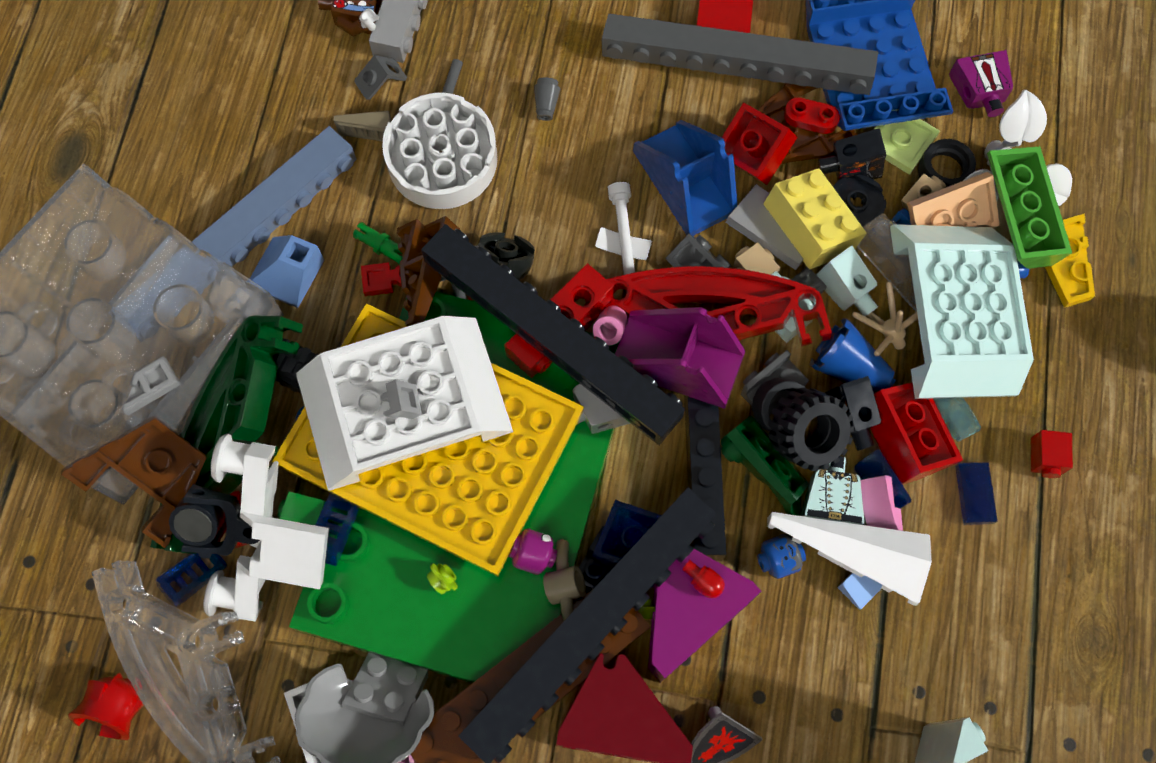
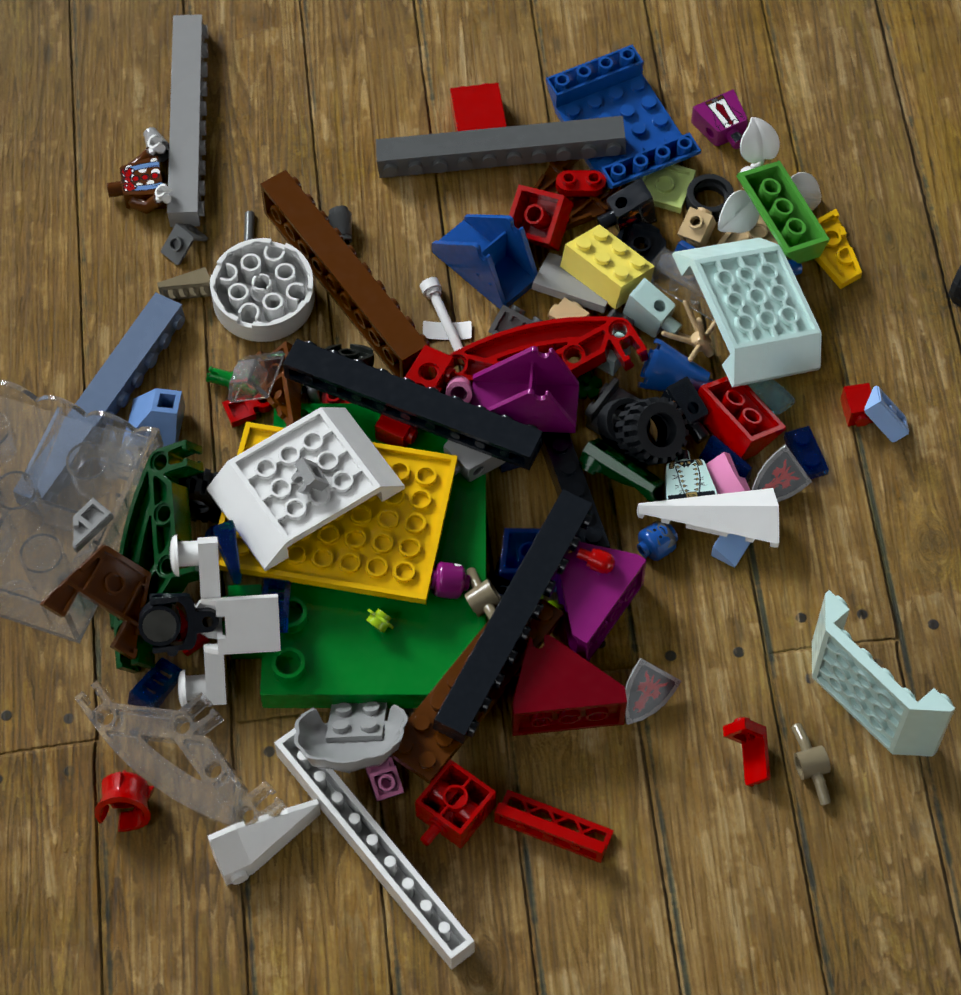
camera: 15 degrees left, 10 degrees down
light nougat wing [907,172,1000,227] -> none
none -> clear blue slope [213,520,242,585]
none -> clear slope [228,351,285,403]
none -> reddish brown brick [260,170,430,378]
none -> plant [577,371,602,399]
none -> shield [752,444,812,502]
none -> light blue slope [864,385,909,442]

